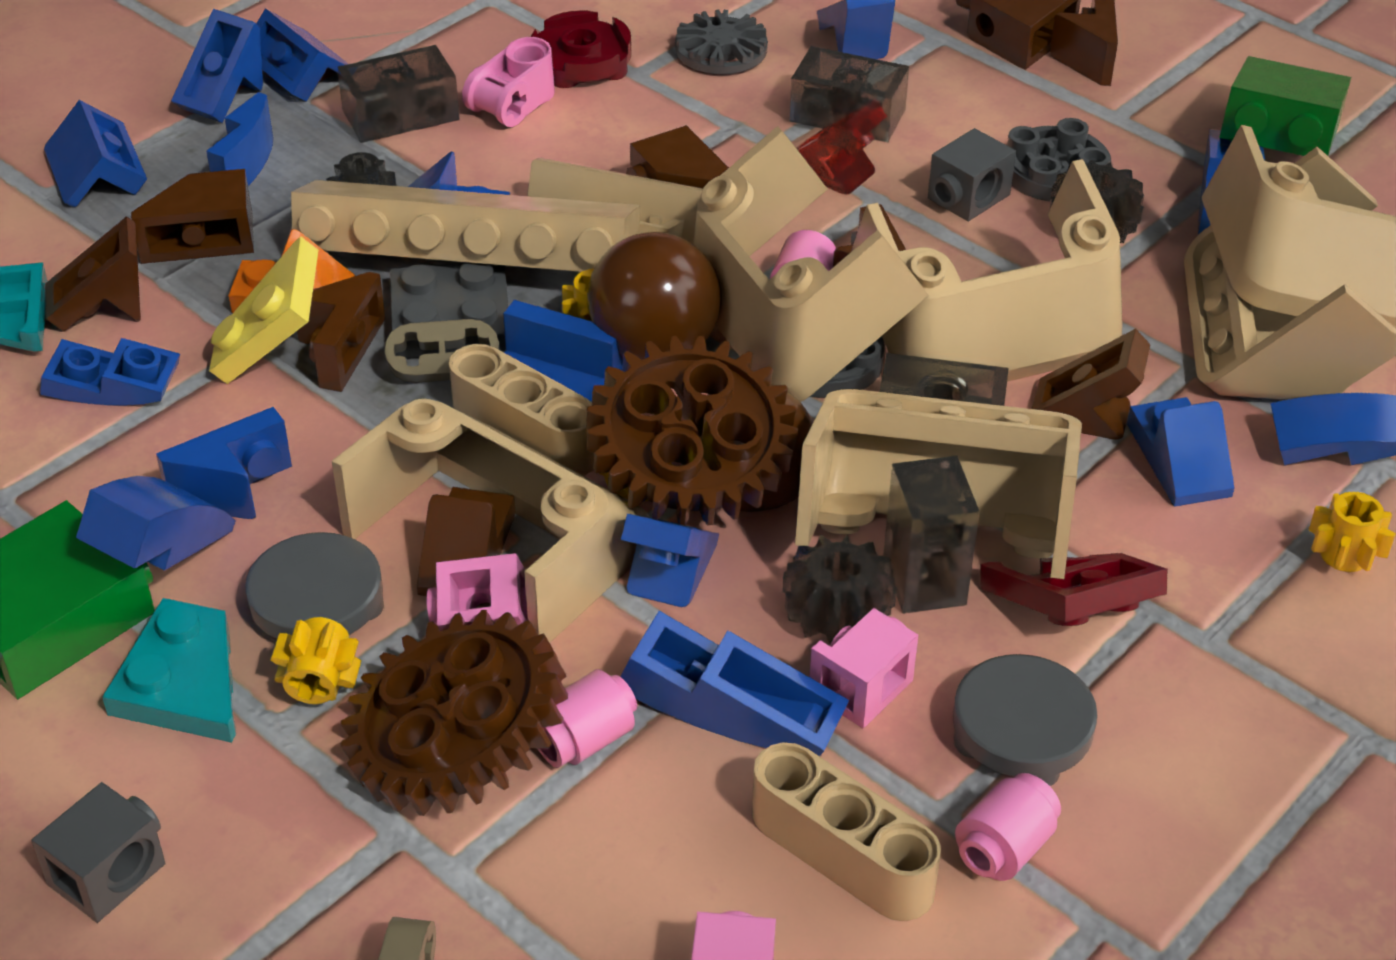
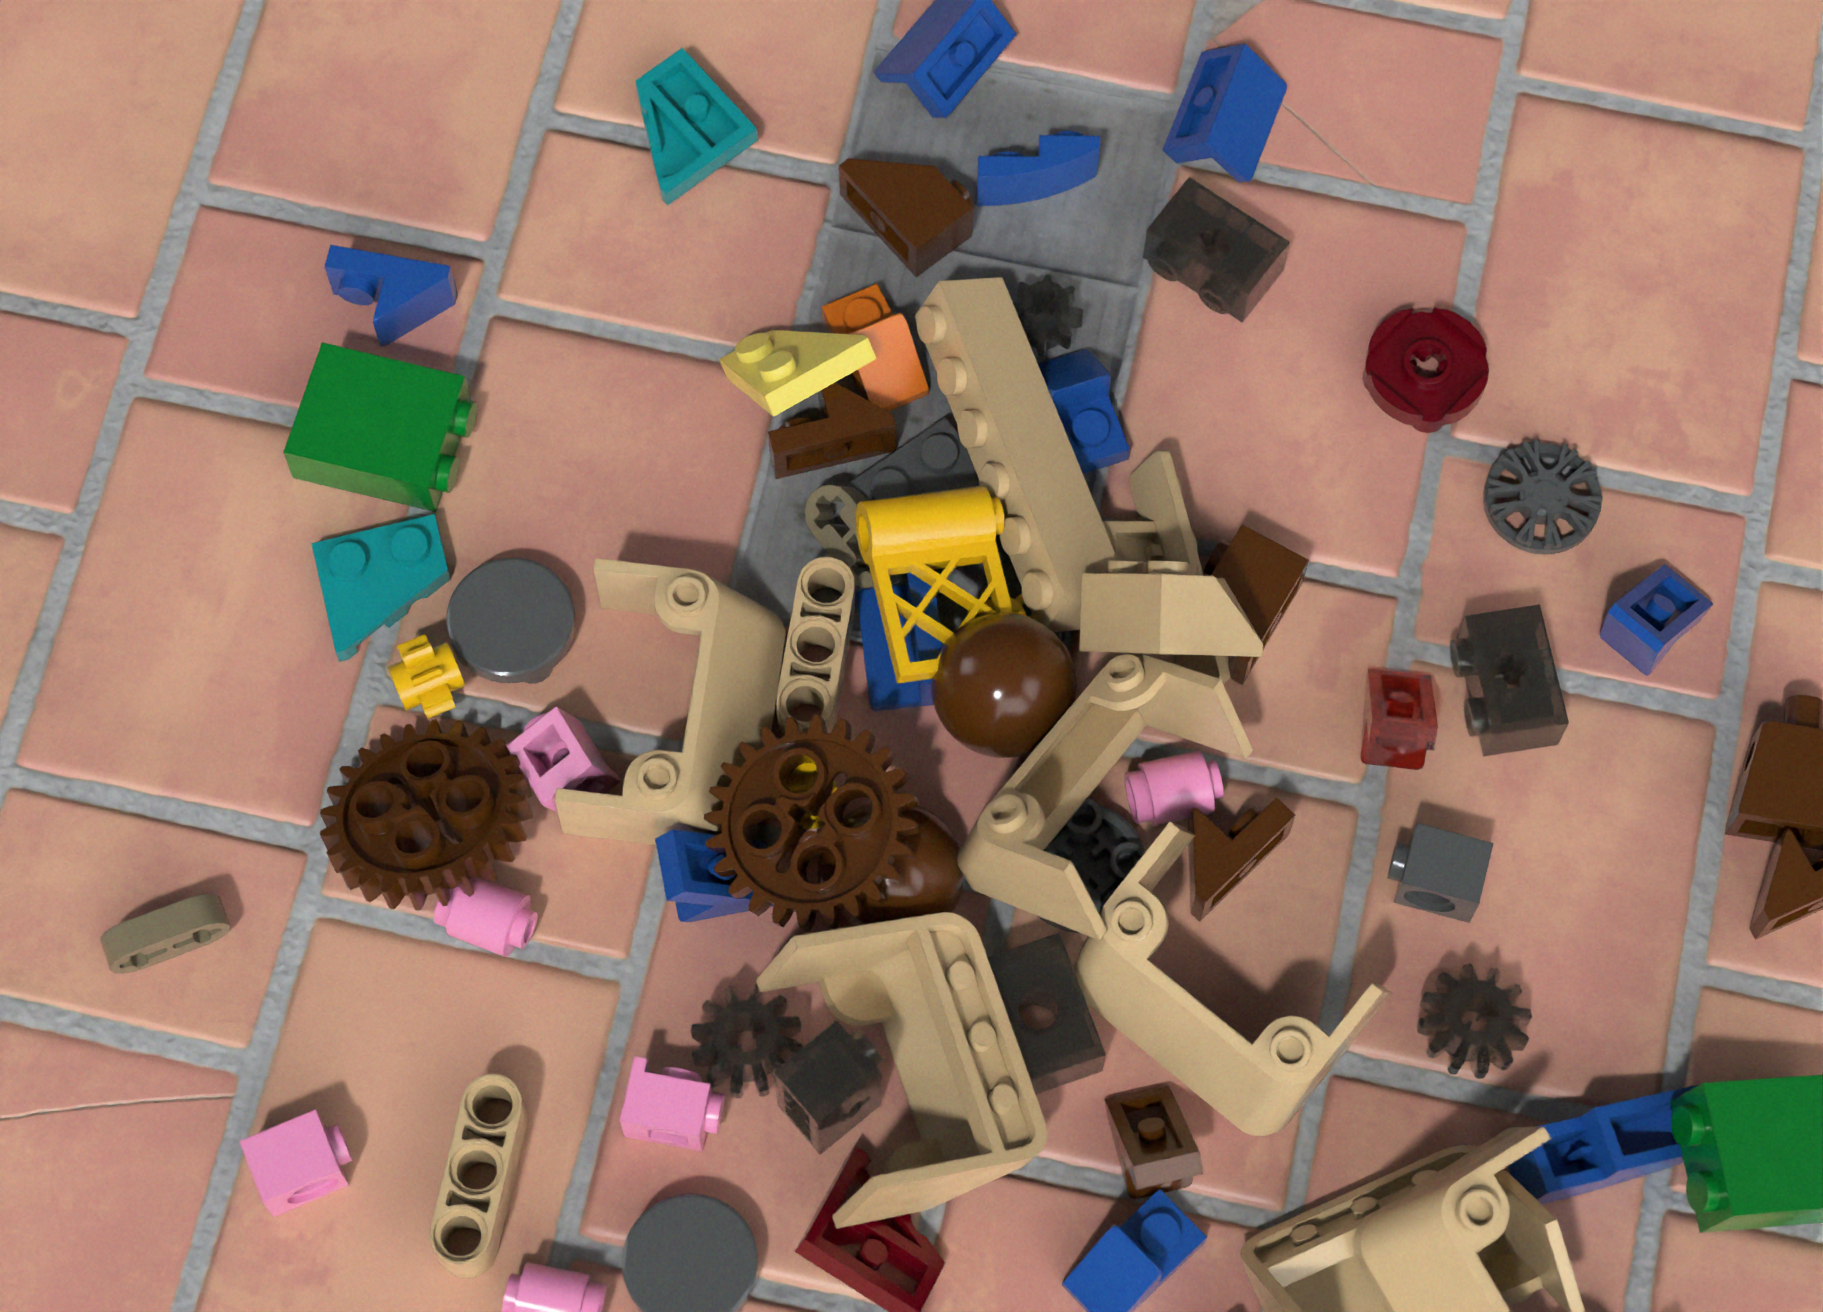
camera: 60 degrees right, 25 degrees up
dark grey brick [31,782,166,923] -> none
blue slope [40,338,180,406] -> none
reddish brown slope [45,216,141,331] -> none
blue slope [76,476,236,571] -> none
blue slope [156,407,292,519] -> none
blue slope [171,9,263,123] -> none
reddish brown slope [417,487,516,605] -> none
bright pink piece [462,37,555,127] -> none
blue slope [620,611,849,756] -> none
dark grey tile [1007,118,1111,202] -> none
none -> yellow piece [855,486,1026,684]
none -> tan slope [1079,561,1263,657]

